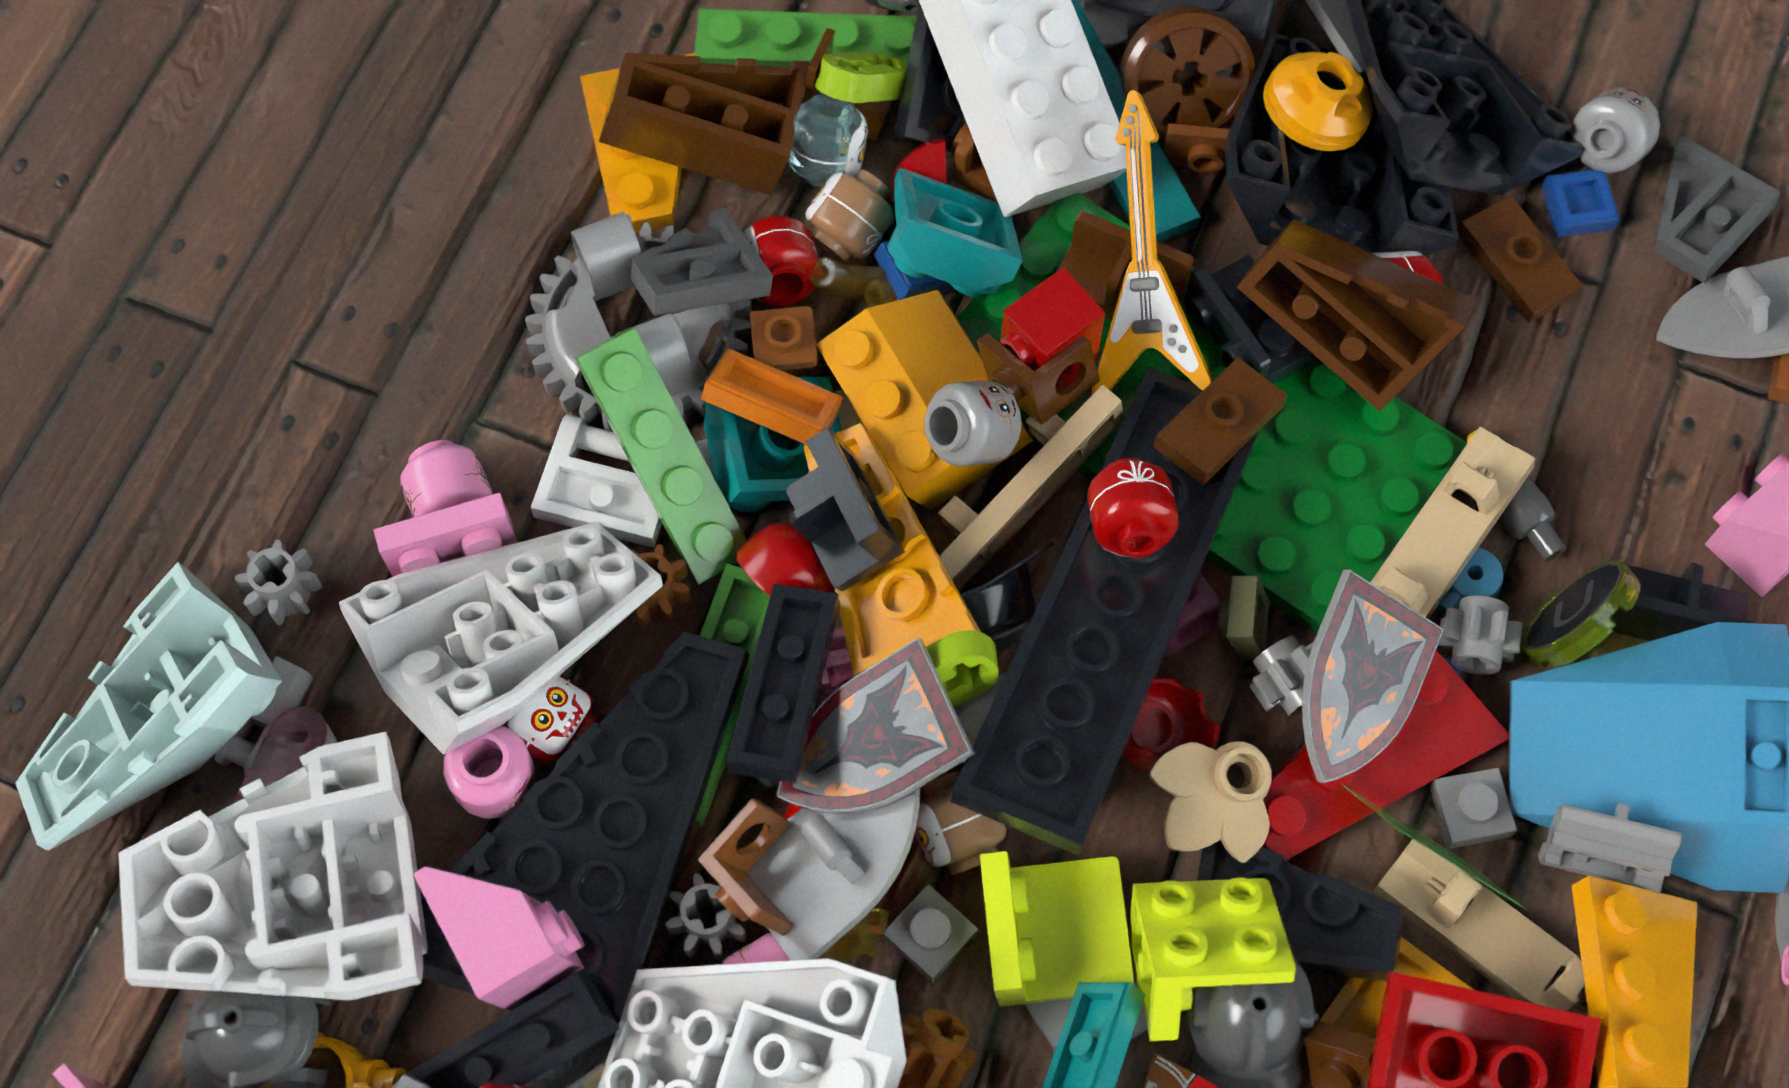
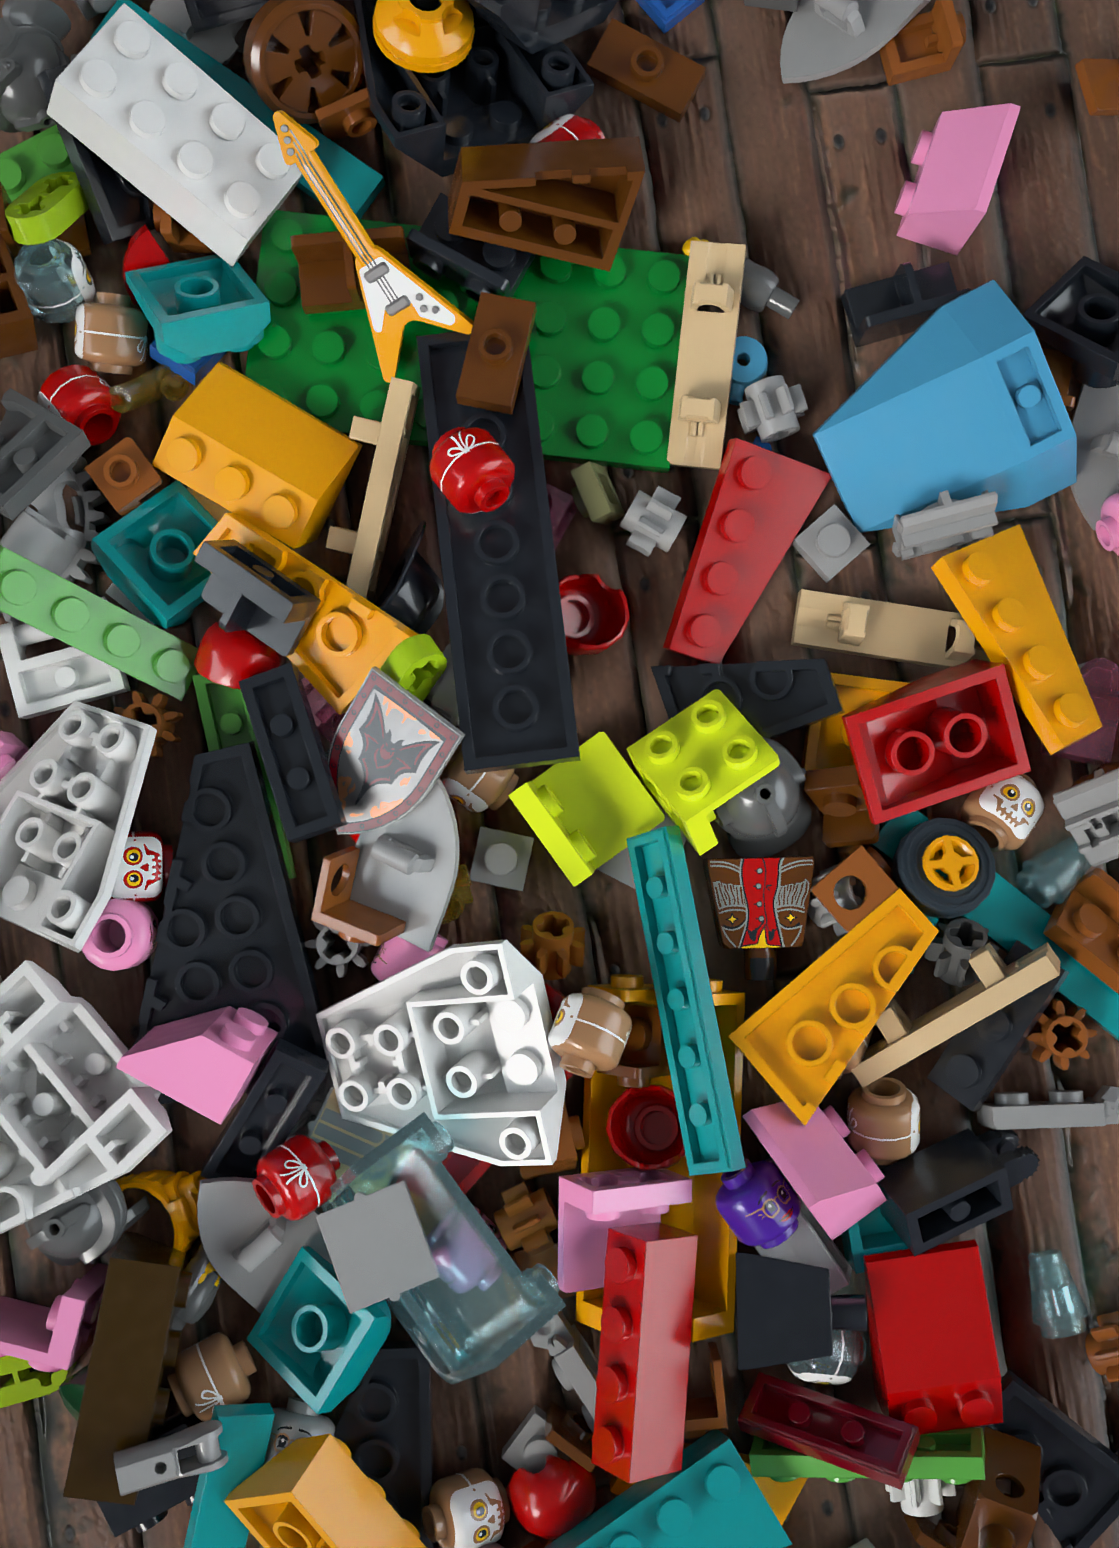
camera: 30 degrees left, 20 degrees up
orange tile [701,348,843,445] -> none
light grey head [924,380,1021,466] -> none
reddish brown bracket [977,333,1100,425] -> none
red brick [1000,267,1105,390] -> none
tan plate [1149,742,1272,863] -> none
shield [1302,570,1444,783] -> none
bright green sticker [1340,783,1527,910] -> none
tile [1522,560,1641,668] -> none

